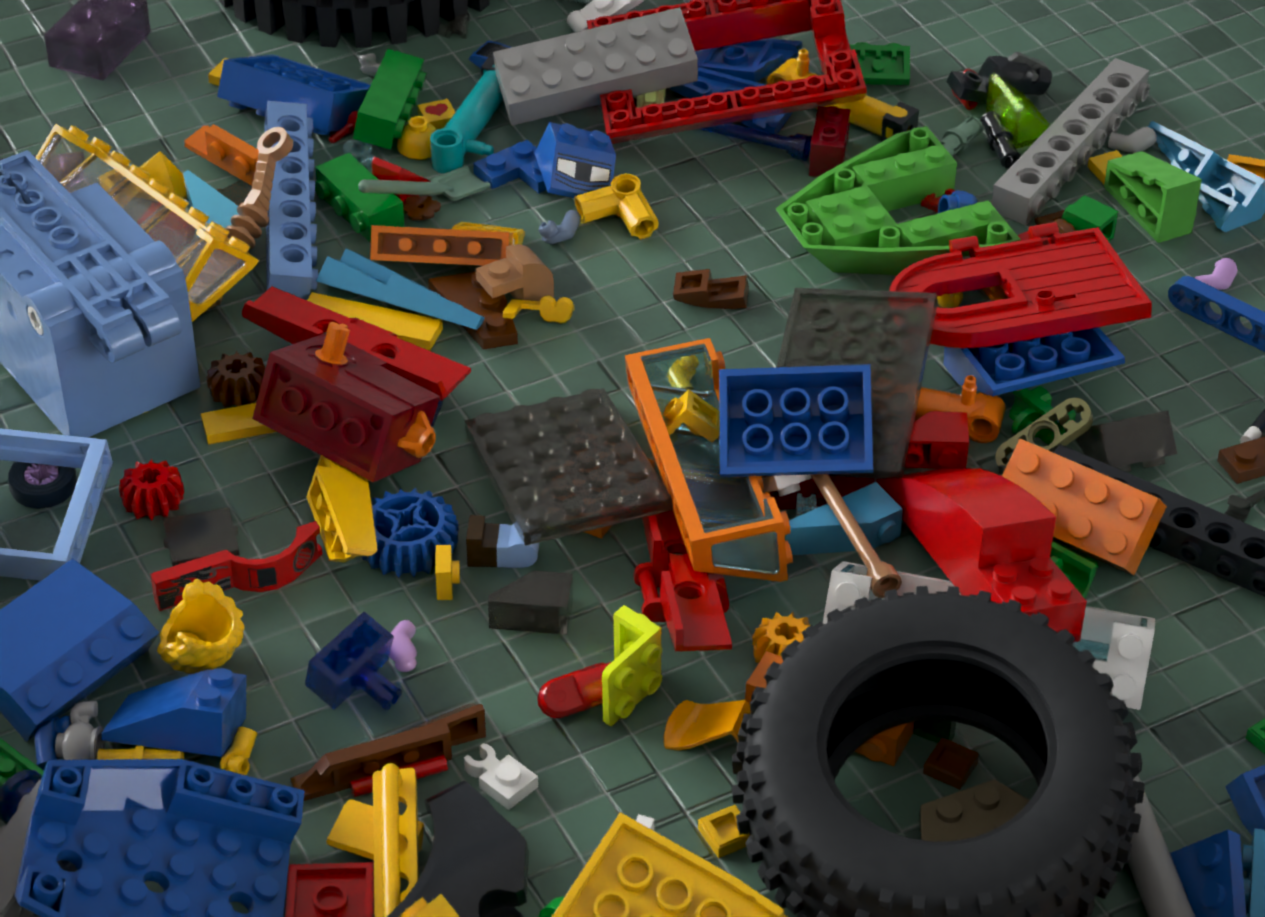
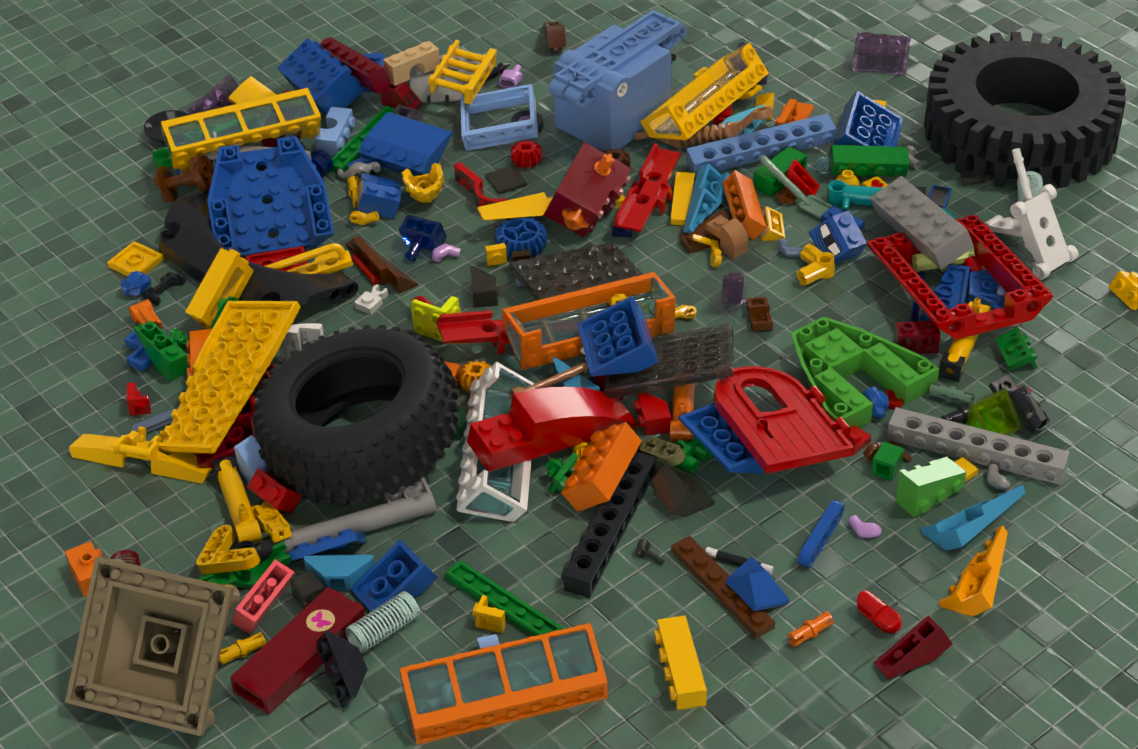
camera: 80 degrees right, 0 degrees up
none -> clear purple slope [722,272,749,305]

